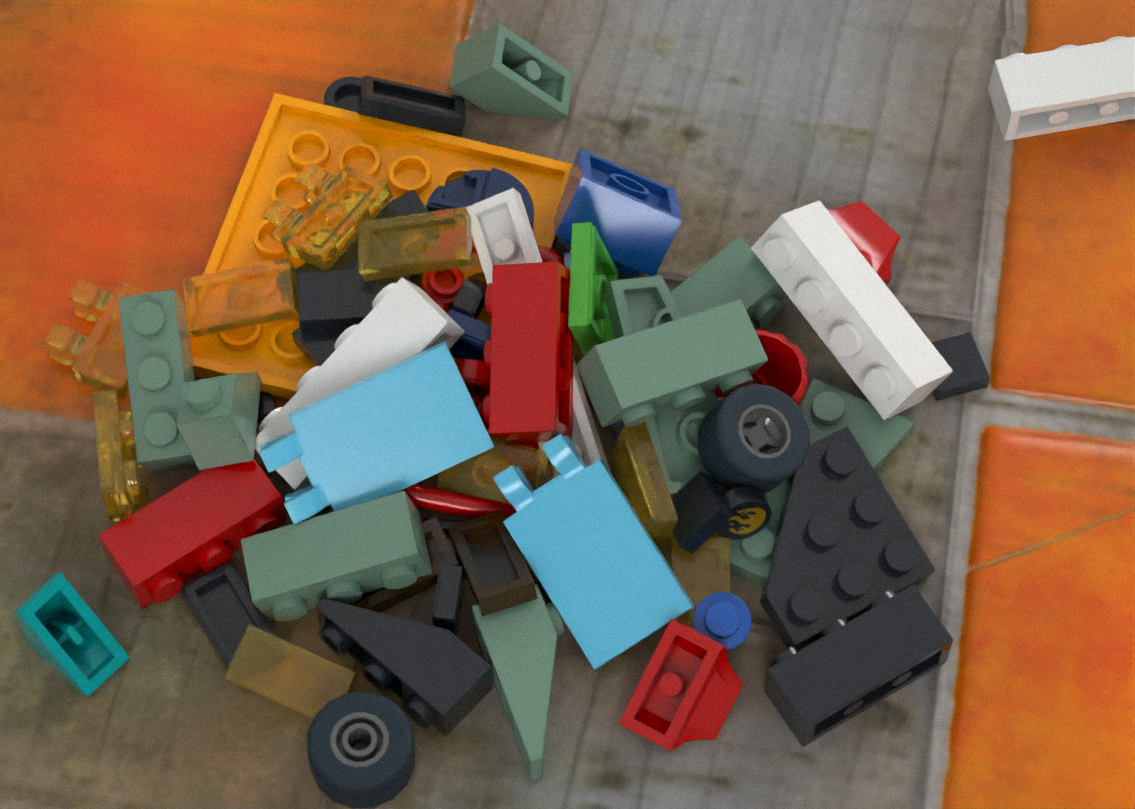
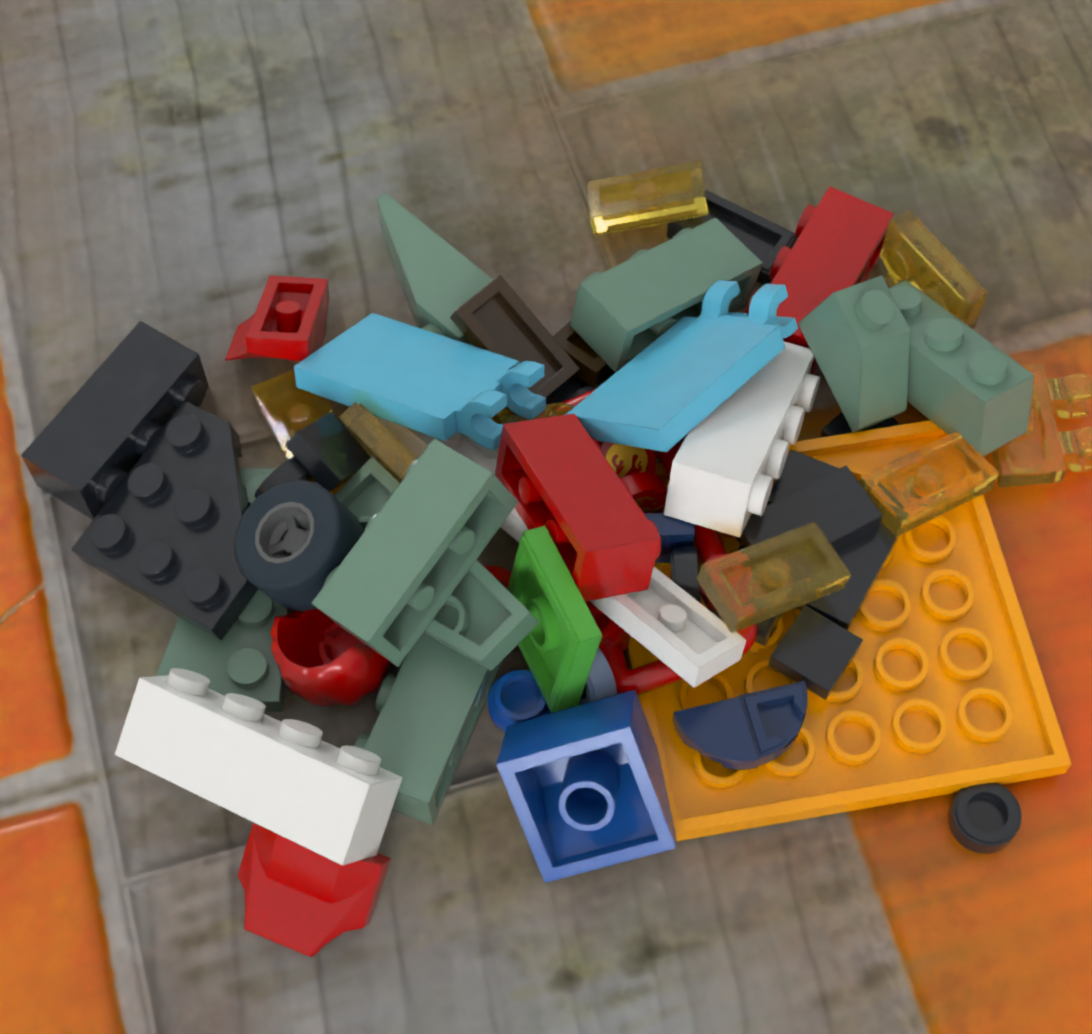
camera: 155 degrees right, 0 degrees up
teal slope [14,572,130,697] -> none
clear yellow plate [261,163,393,271] -> none
black wheel [307,692,415,809] -> none
black slope [316,598,493,737] -> none
black tile [358,75,466,136] -> none
black tile [432,564,464,636] -> none
sand green slope [449,23,573,120] -> none
blue plate [693,592,751,651] -> none
black tile [931,332,990,401] -> none

